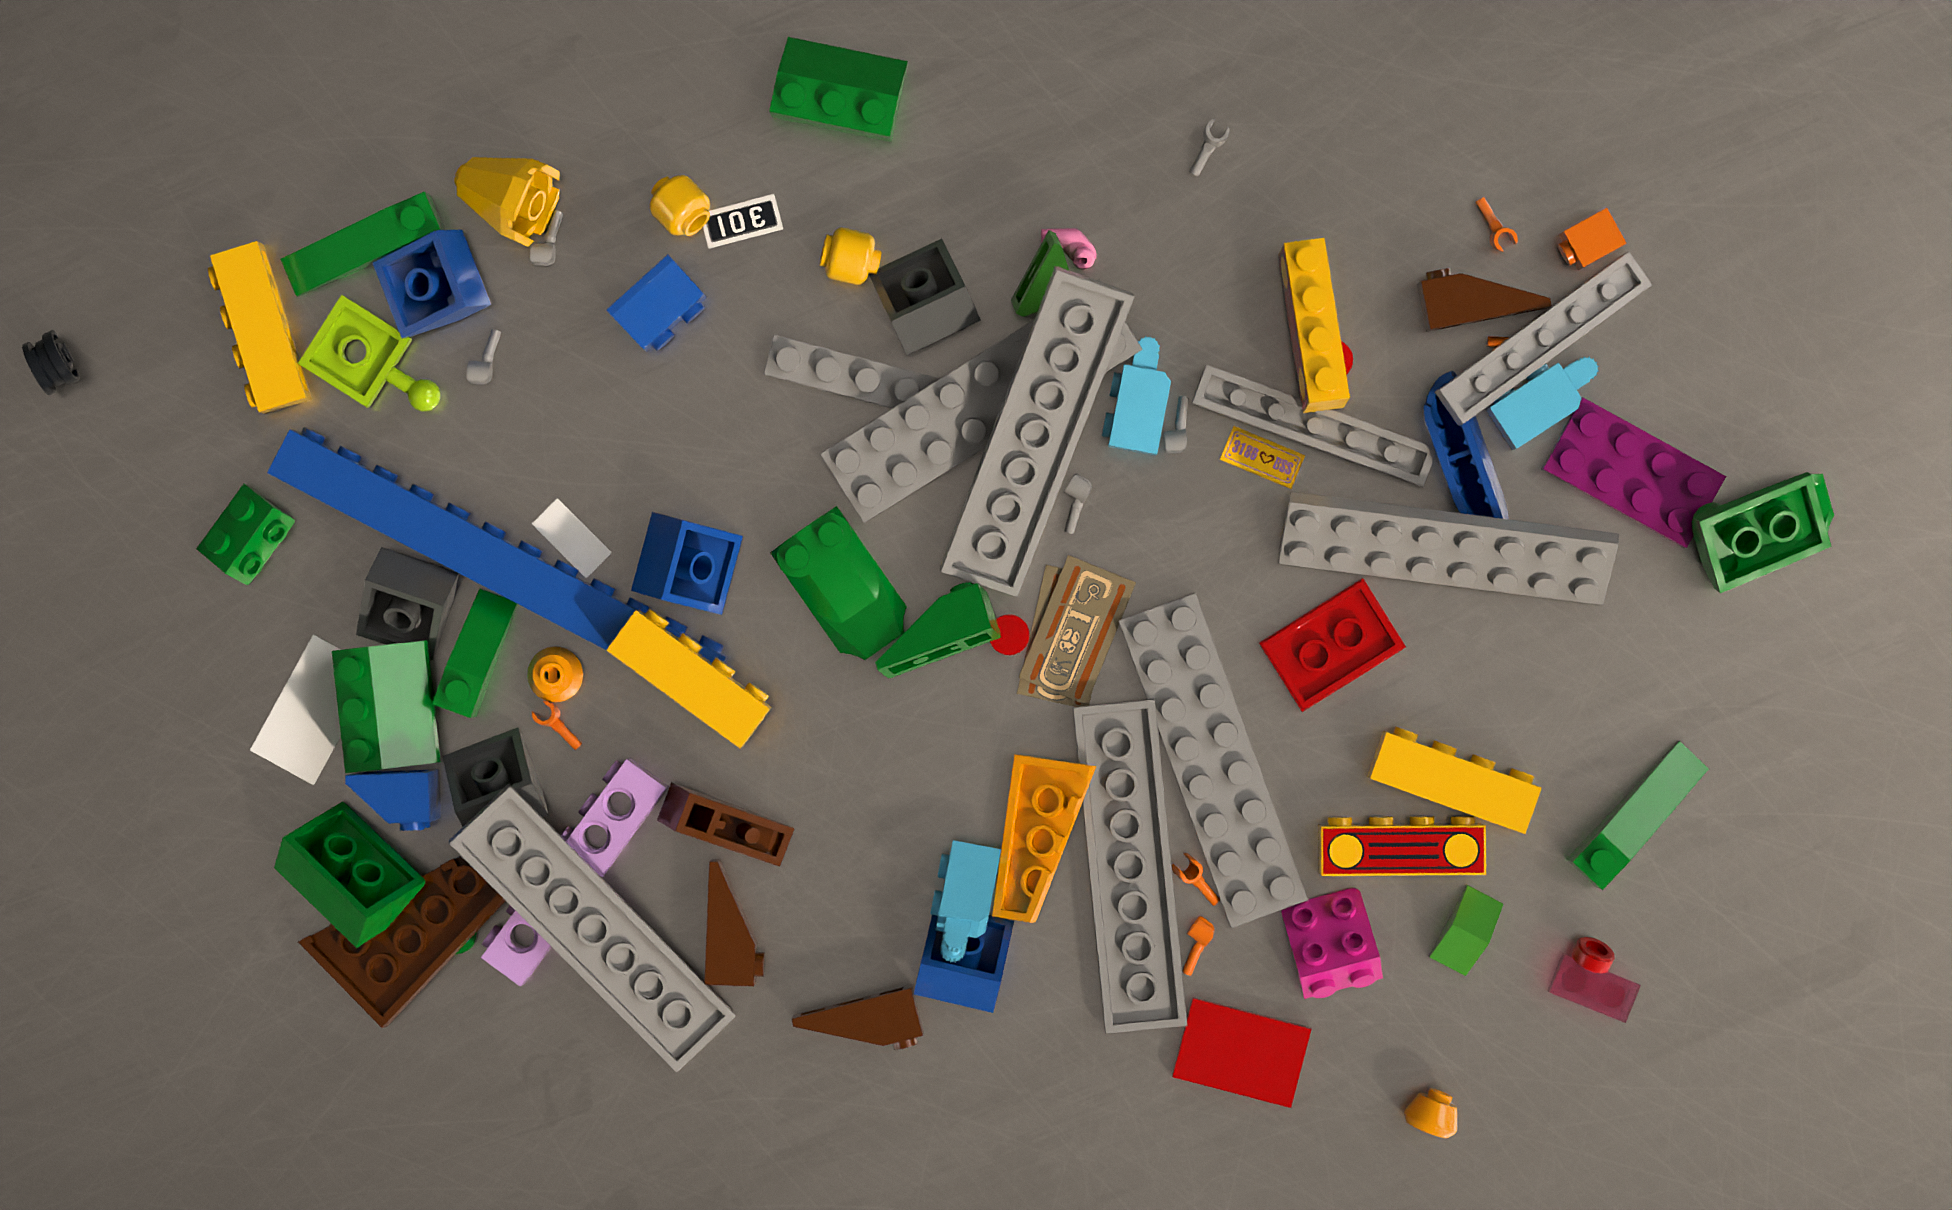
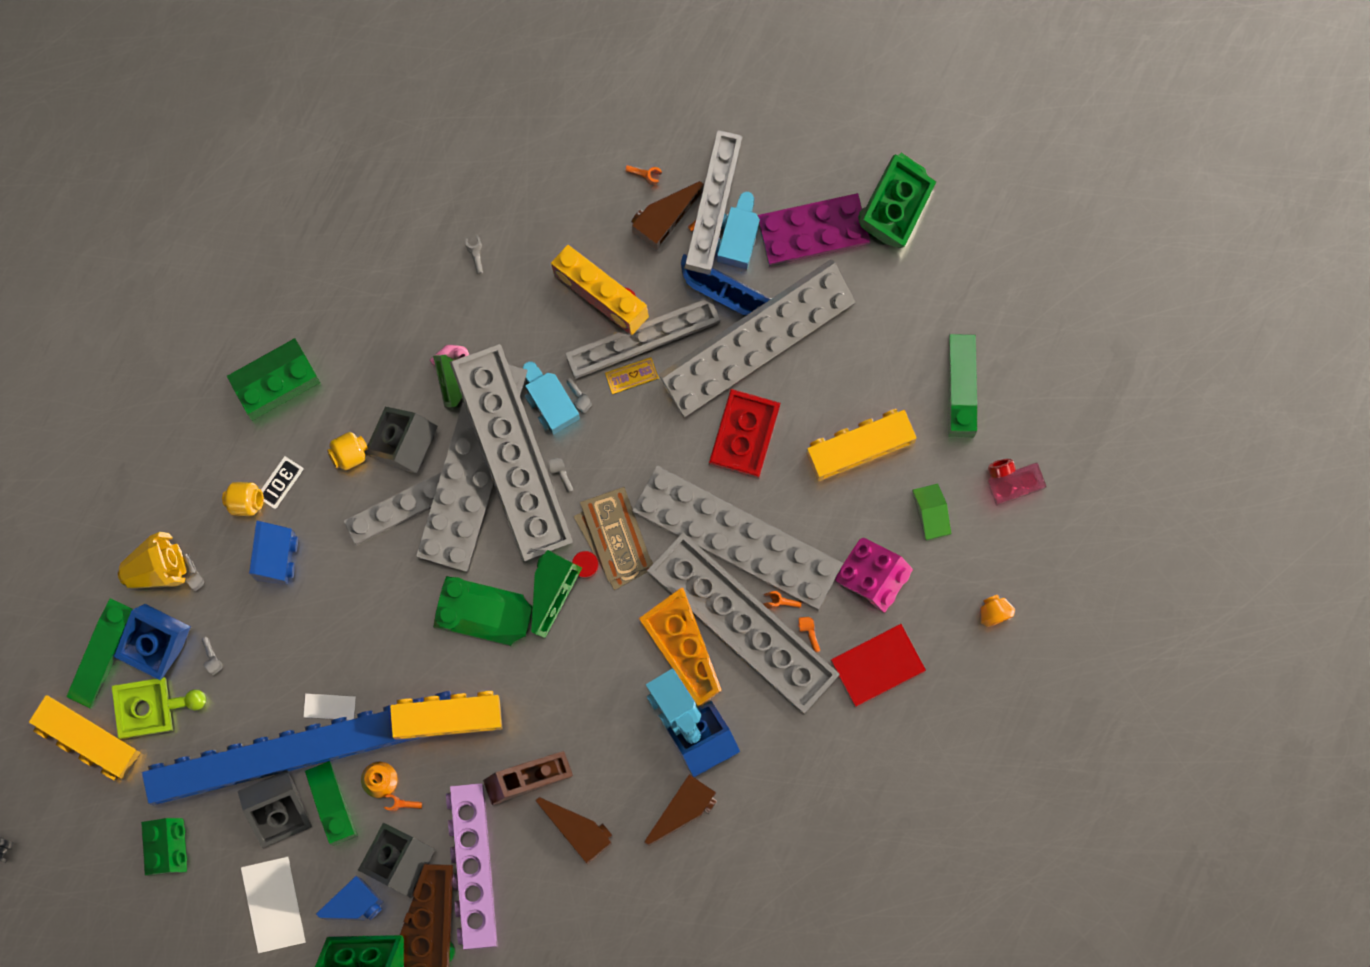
camera: 40 degrees left, 10 degrees down
slope [332,640,441,773] -> none
light grey plate [449,784,736,1073] -> none
blue slope [631,512,743,615] -> none
brick [1318,816,1486,876] -> none
orange brick [1558,208,1627,270] -> none

